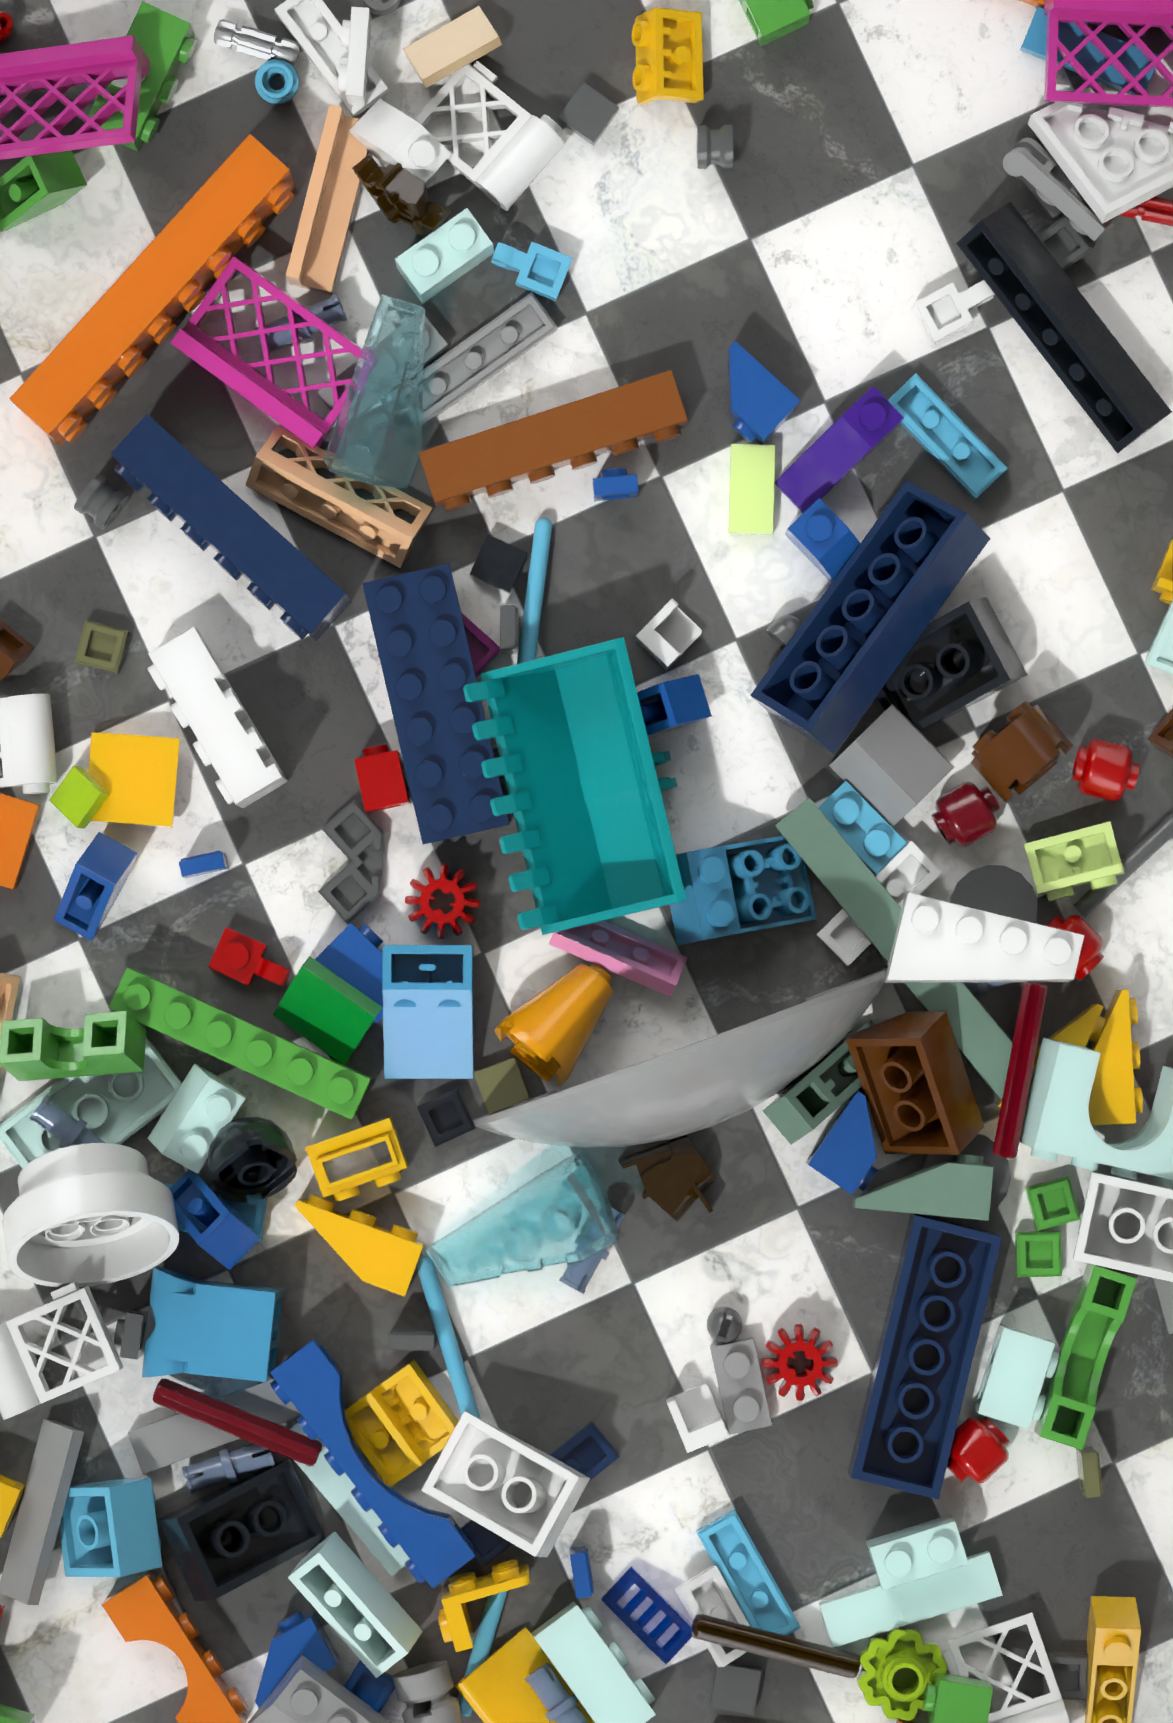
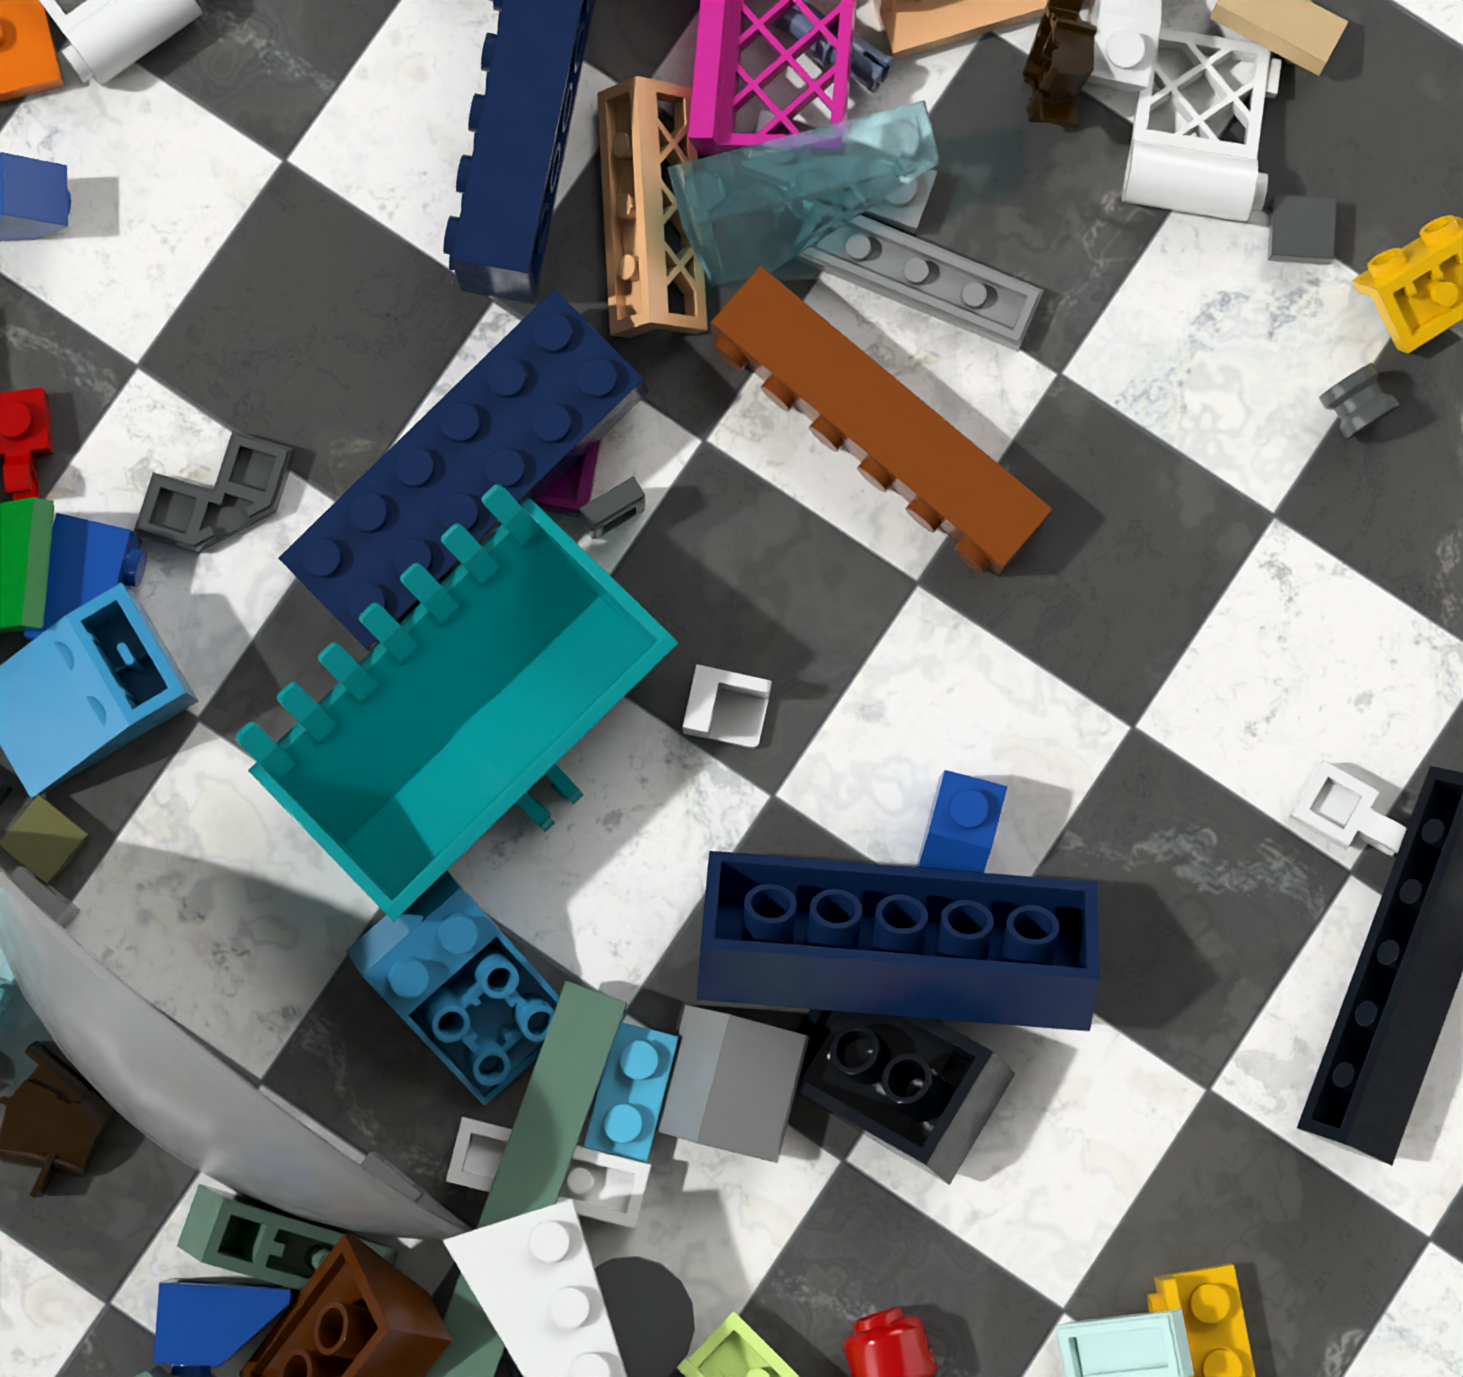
camera: 60 degrees right, 5 degrees down
lime tile [49,766,110,829] -> none
olive tile [74,620,129,674] -> none
yellow slope [88,732,180,827] -> none
white wedge [147,627,288,808] -> none
blue tile [179,850,229,878] -> none
red brick [354,744,410,813] -> none
light aqua brick [395,208,494,304] -> none
red gear [405,864,481,940] -> none
black tile [470,534,528,594] -> none
medium azure plate [491,242,573,301] -> none
light orange cone [494,963,614,1087] -> none
medium azure piece [517,517,552,664] -> none
bright pink plate [549,921,688,997] -> none
blue plate [593,468,639,502] -> none
blue slope [637,674,712,738] -> none
blue slope [728,341,801,445] -> none
yellowish green tile [728,444,775,535] -> none
dark grey hinge [766,615,802,649] -> none
dark purple slope [774,386,904,514] -> none
medium azure tile [888,373,1007,500] -> none
dark red head [931,781,1000,847] -> none
reddish brown brick [971,701,1073,803] -> none

